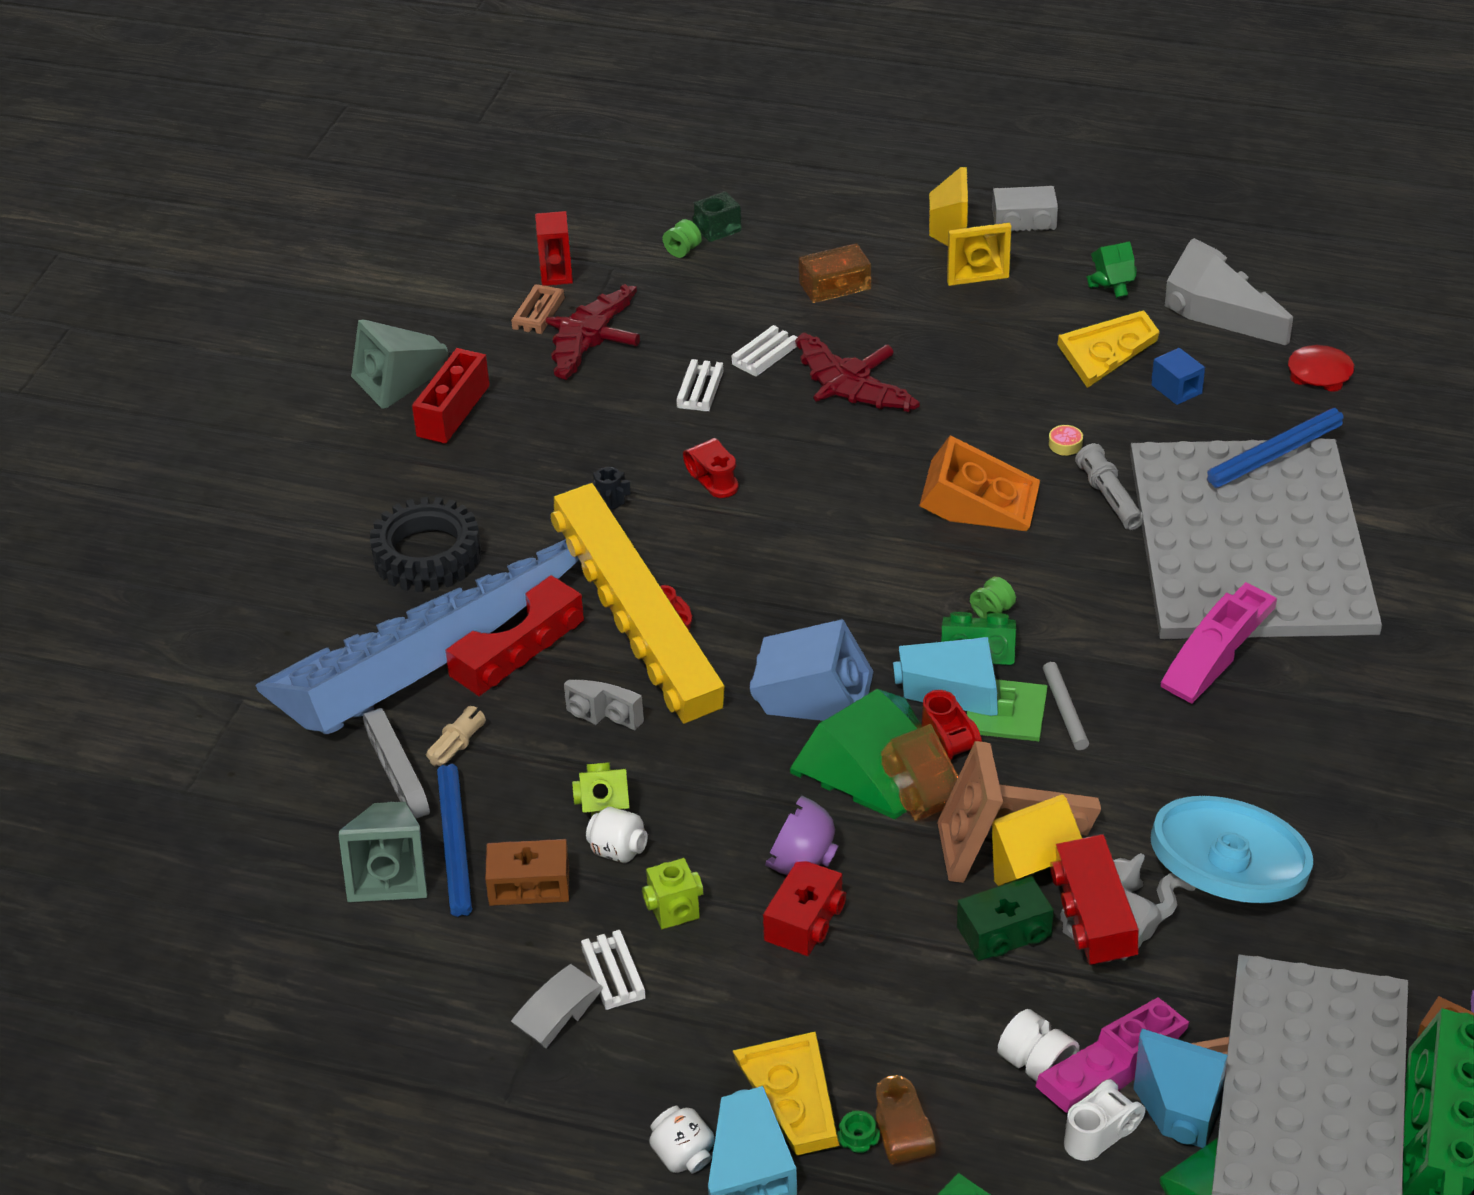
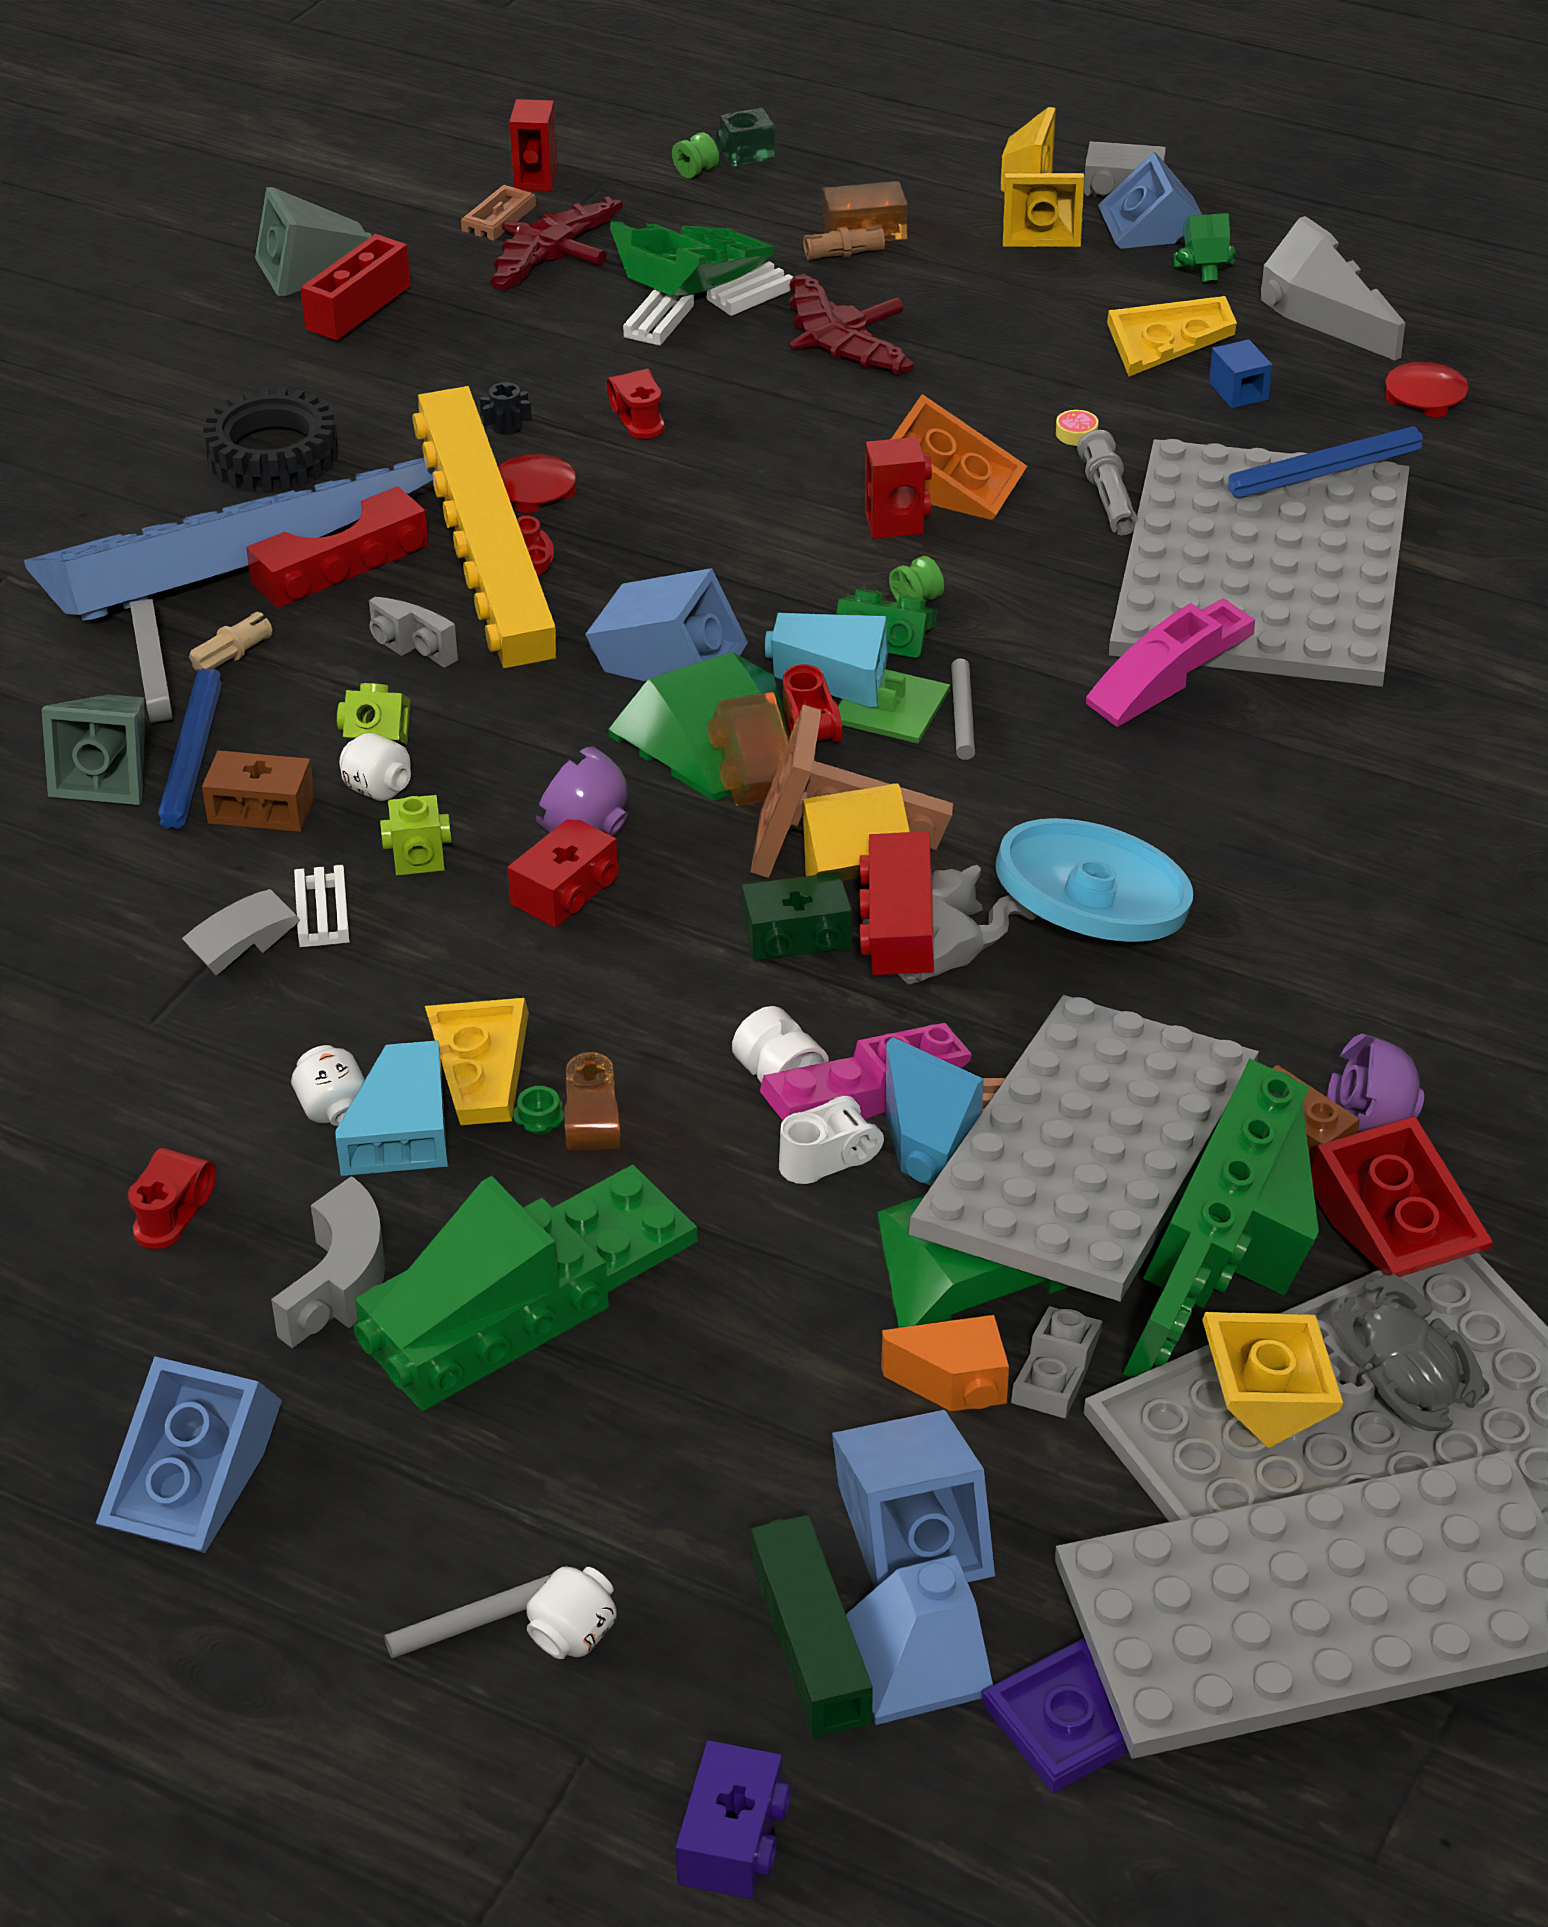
camera: 10 degrees right, 0 degrees up
none -> red dish [498,454,576,514]
none -> green wedge [610,221,774,296]
none -> medium nougat pin [803,225,885,261]
none -> red brick [865,437,932,539]
none -> medium blue slope [1098,152,1202,249]

